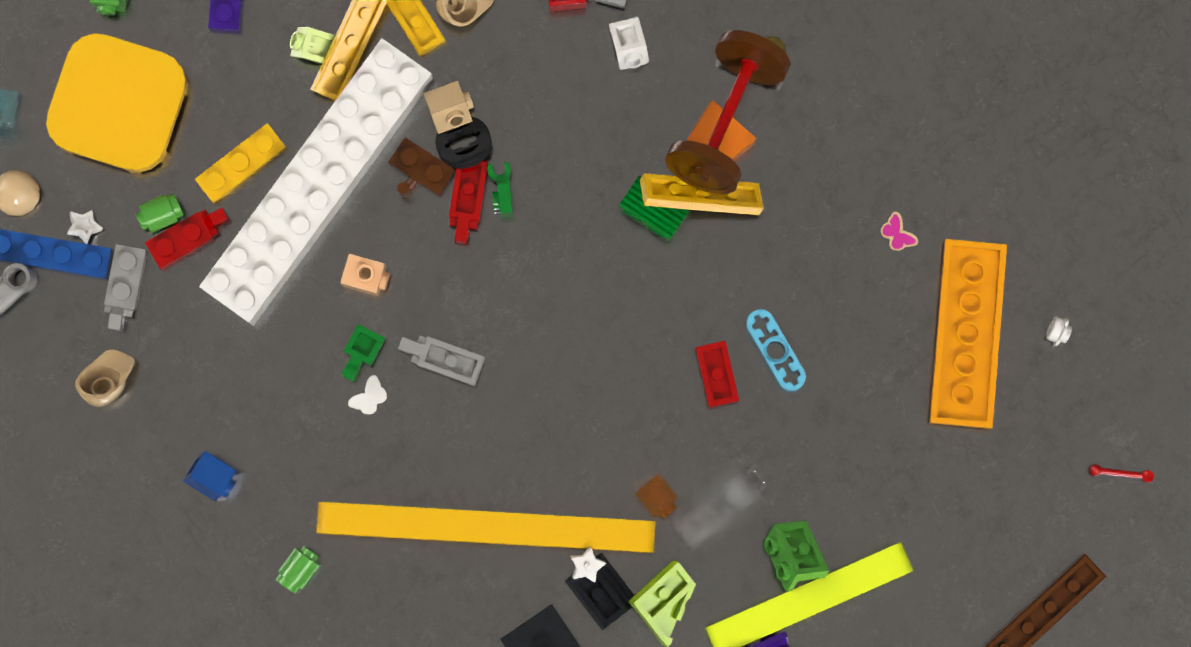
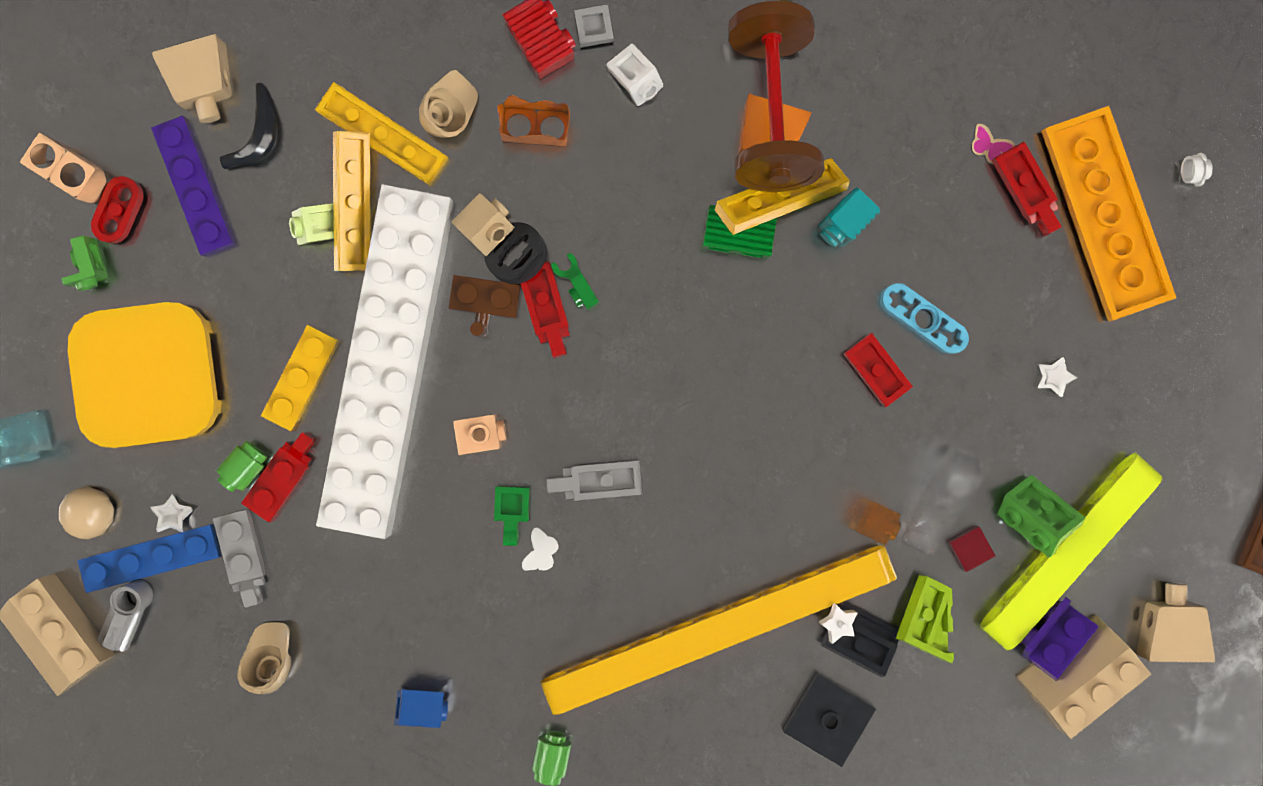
camera: 20 degrees left, 5 degrees up
none -> orange piece [498,95,570,146]
none -> teal brick [818,187,880,247]
none -> dark red tile [947,525,996,572]
none -> red hinge [991,141,1062,236]
none -> white piece [1038,357,1078,397]

